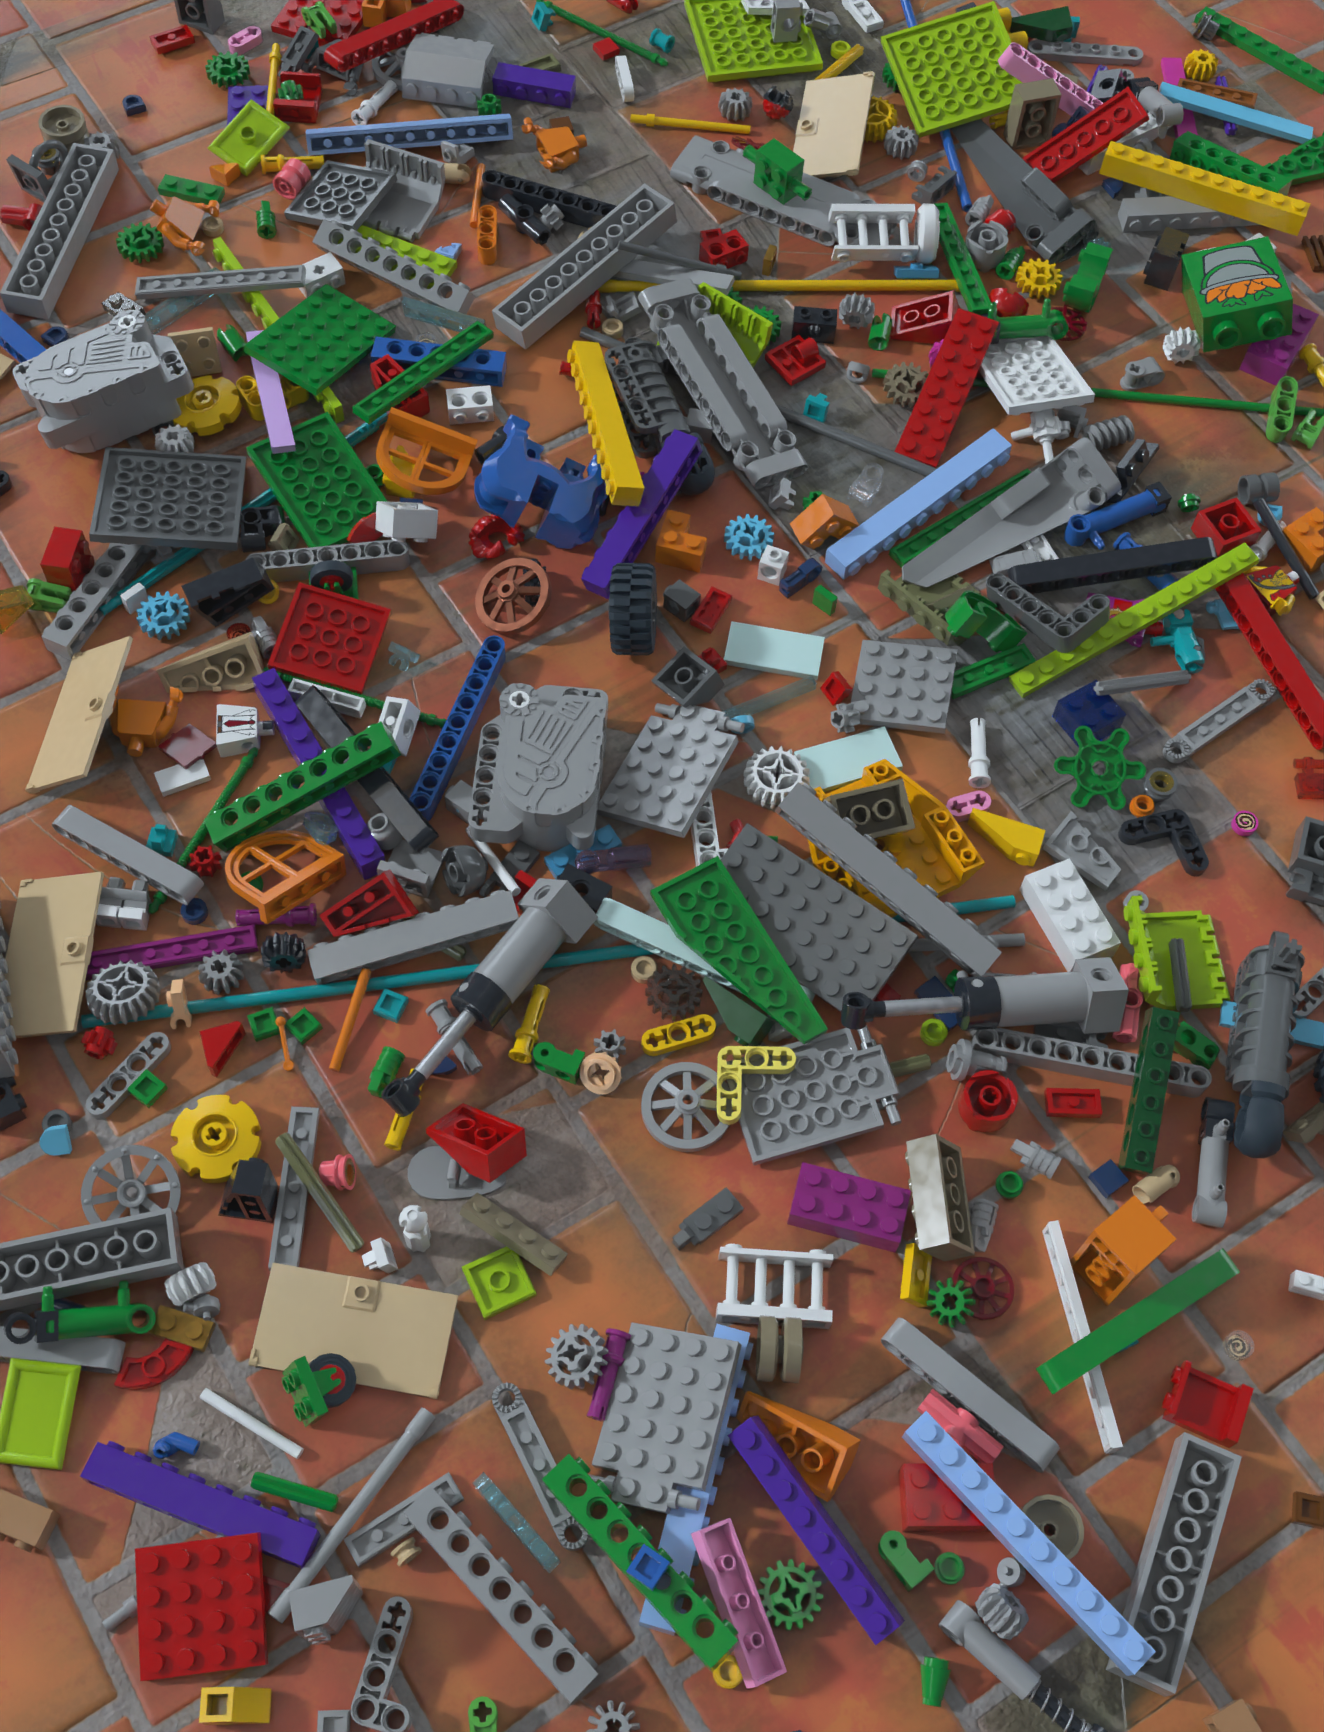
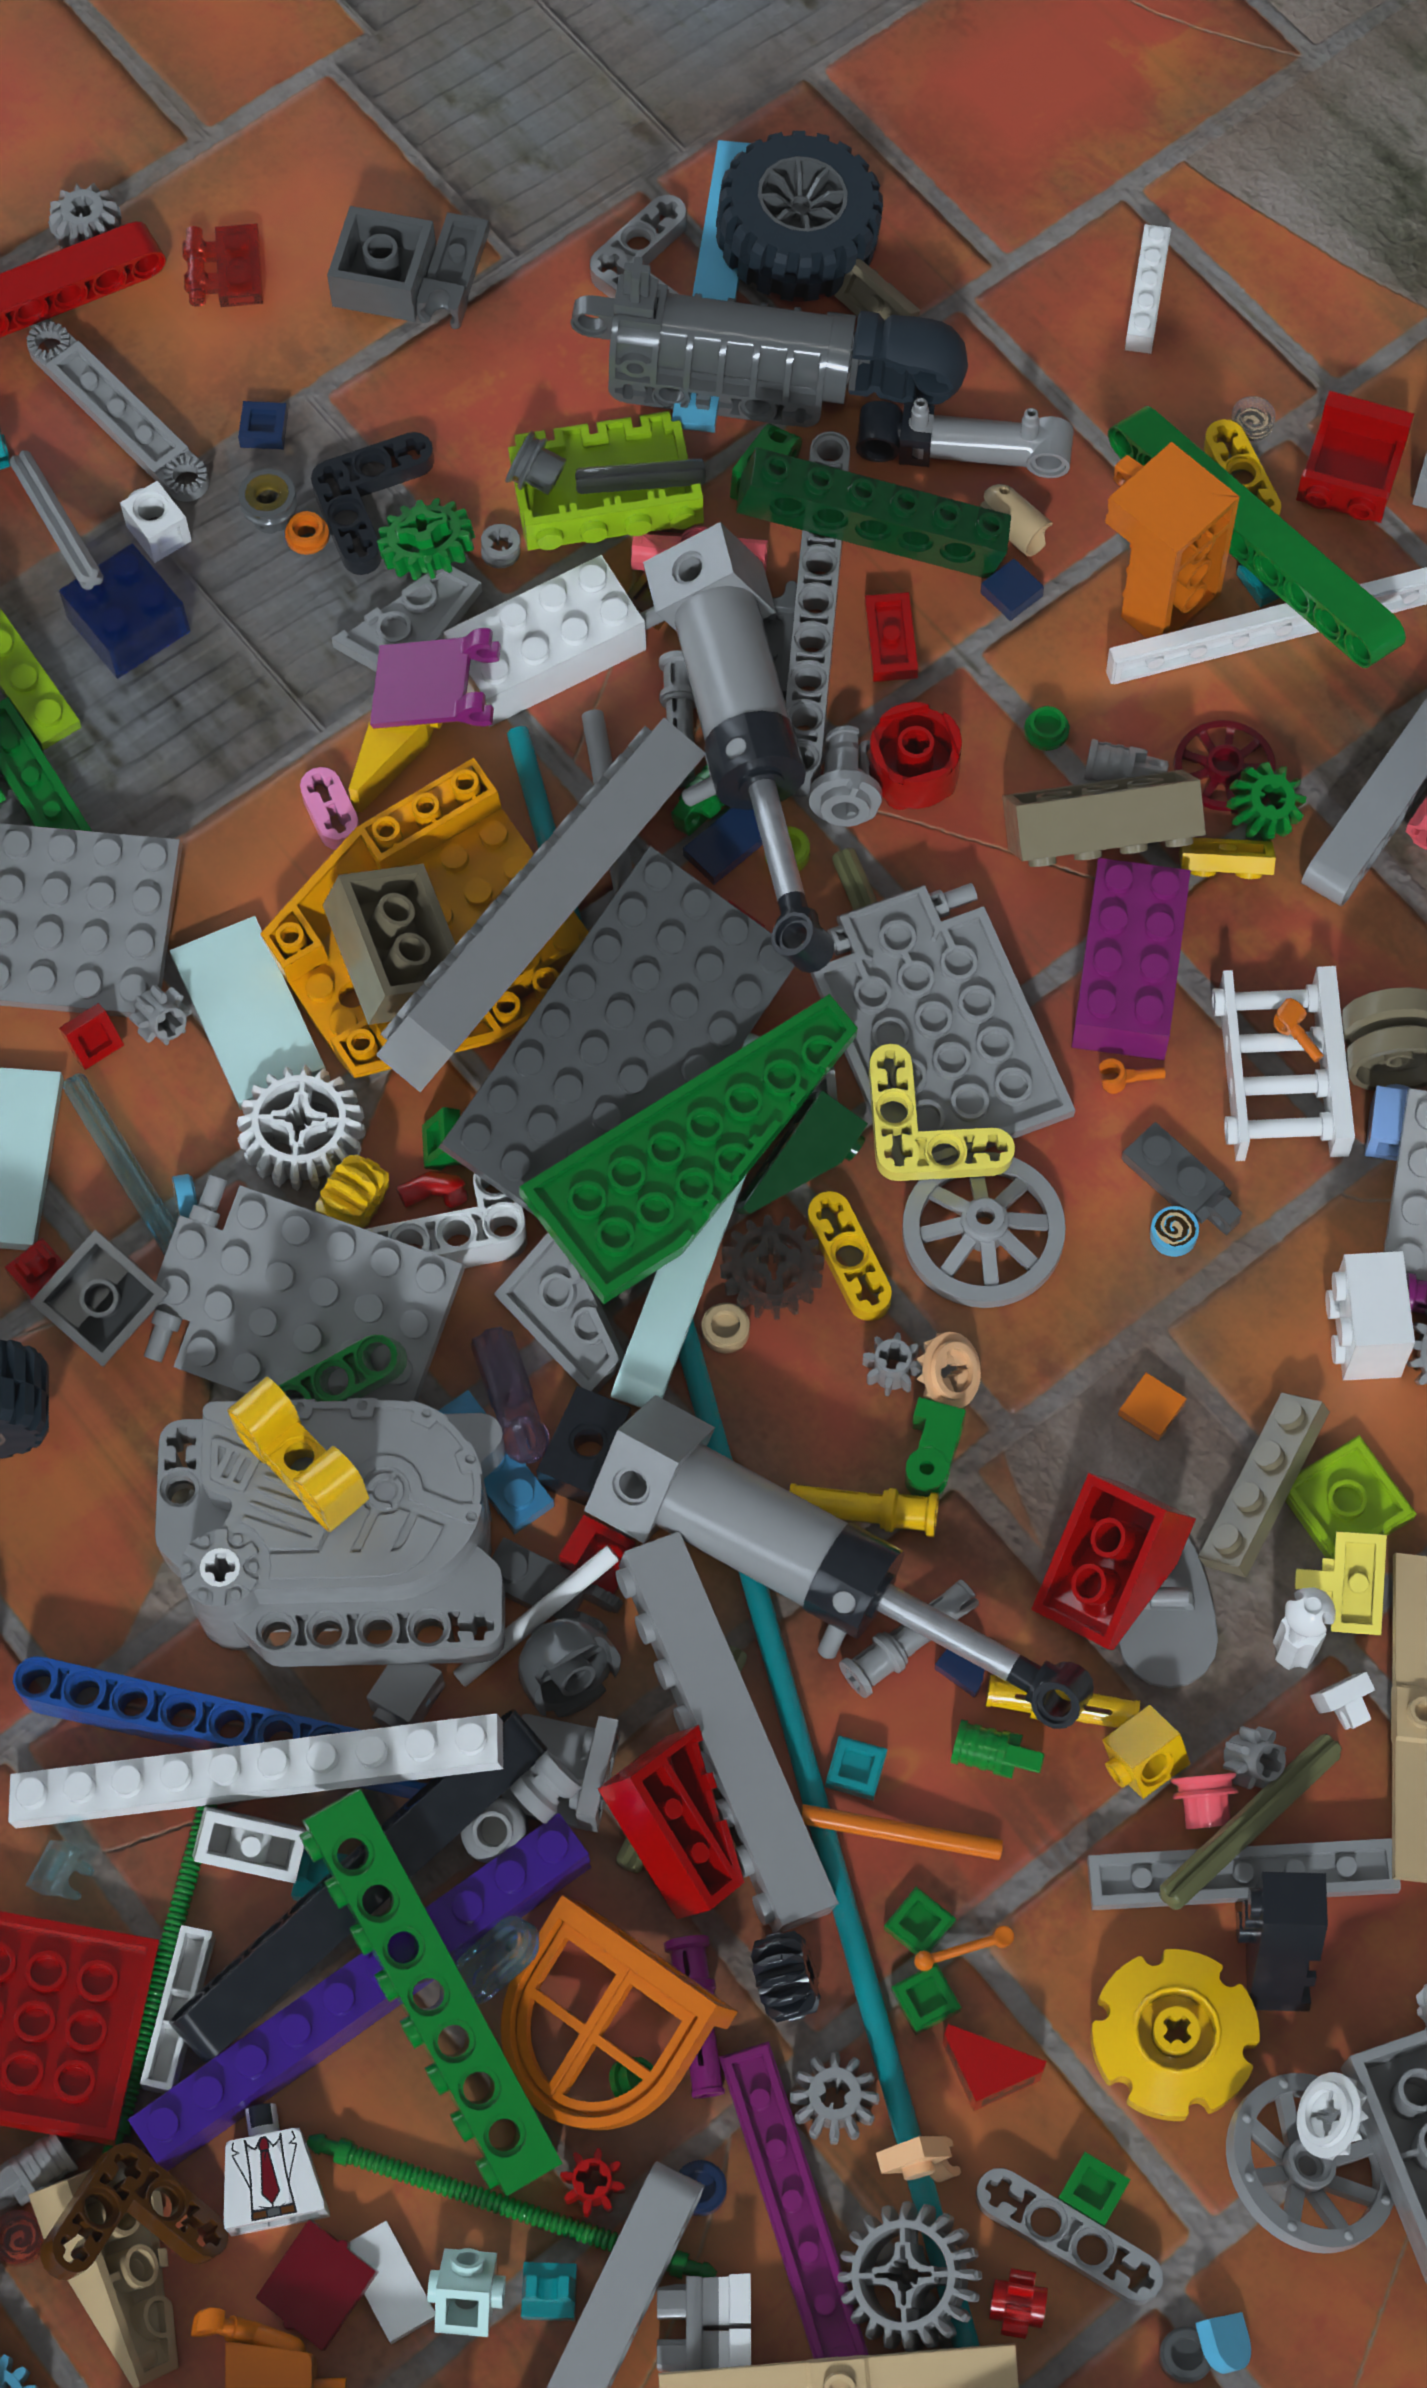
camera: 90 degrees left, 5 degrees up
white pin [968,718,991,789] -> none
light grey hinge [1010,1139,1062,1179] -> none
green plate [1054,726,1146,810] -> none
tile [1231,811,1258,836] -> none
none -> white plate [8,1713,503,1829]
none -> reddish brown beam [40,2143,228,2280]
none -> white brick [120,481,192,563]
none -> yellow beam [227,1377,369,1533]
none -> dark blue tile [238,401,288,450]
none -> green beam [279,1334,407,1402]
none -> yellow gear [315,1154,389,1228]
none -> magenta flag [370,628,501,729]
none -> green gear [377,498,475,580]
none -> light aqua brick [427,2248,506,2337]
none -> light grey wing [494,1233,625,1393]
none -> dark grey piece [505,431,567,495]
none -> light grey wheel [510,1751,582,1824]
none -> orange hand [1099,1058,1166,1094]
none -> yellow brick [1102,1705,1191,1799]
none -> orange tile [1118,1372,1187,1442]
none -> tile [1150,1206,1199,1257]
none -> yellow beam [1203,419,1281,516]
none -> light grey gear [1223,1726,1286,1790]
none -> orange hand [1273,998,1324,1062]
none -> light yellow hinge [1295,1531,1387,1635]
none -> white gear [1297,2072,1369,2161]
none -> white brick [1325,1251,1415,1381]

